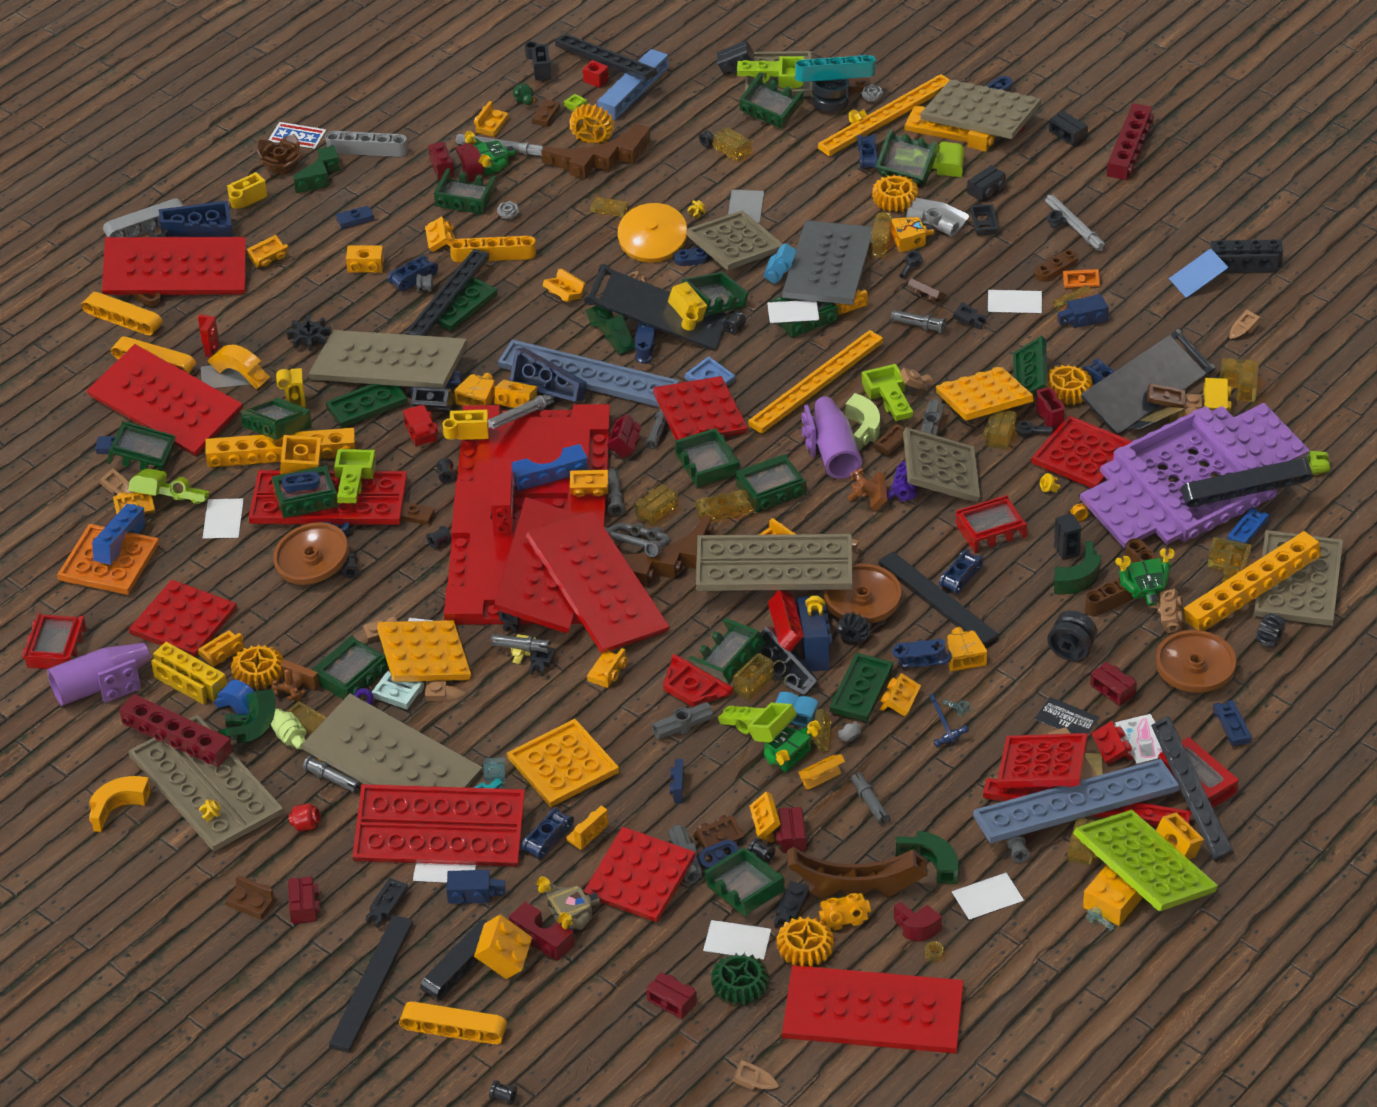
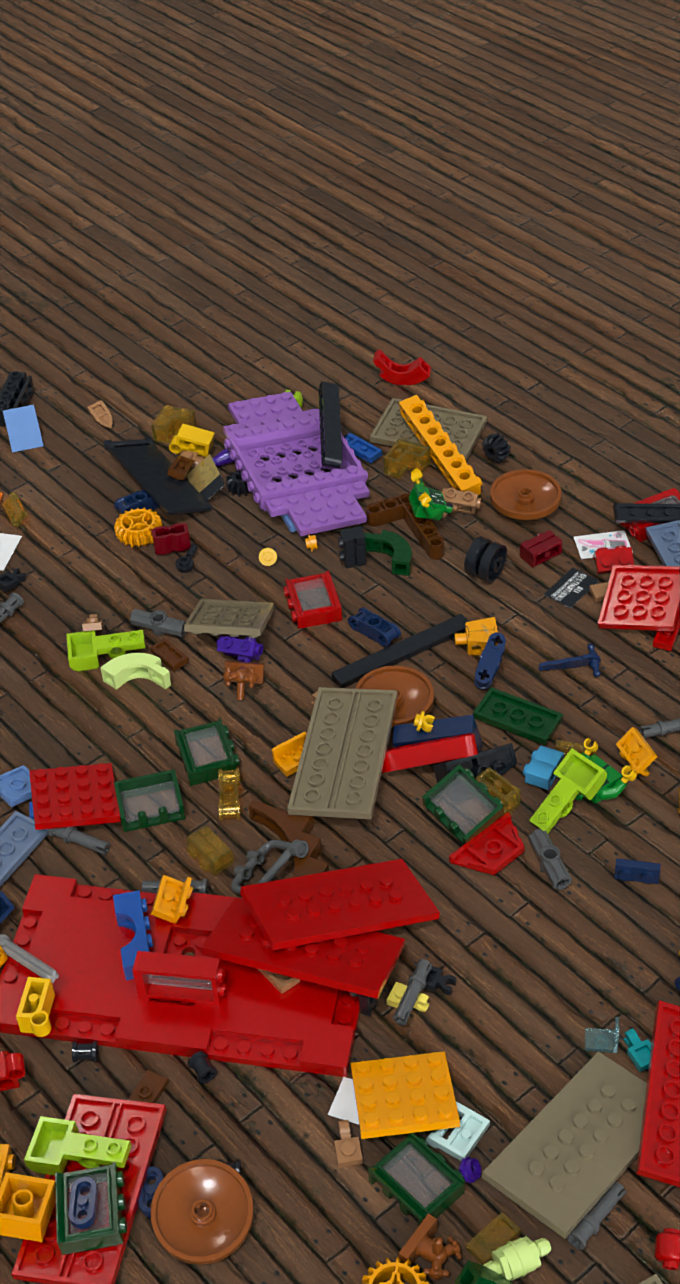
camera: 80 degrees left, 0 degrees up
medium nougat plate [425,681,466,701] -> none
light orange plate [507,719,619,808] -> none
light orange bracket [587,648,628,688] -> none
dark red brick [607,414,641,458] -> none
light orange plate [748,330,883,434] -> none
medium lavender piece [801,397,862,479] -> none
black gear [837,612,871,645] -> none
light grey plate [838,721,861,742] -> none
light orange bracket [880,673,921,717] -> none
light orange plate [936,367,1033,421] -> none
clear light blue hand [943,699,970,716] -> none
clear yellow brick [983,410,1017,450] -> none
dark green plate [1013,335,1048,397] -> none
red plate [1031,415,1133,488] -> none
dark blue hinge [1057,294,1109,328] -> none
dark blue plate [1213,700,1252,746] -> none

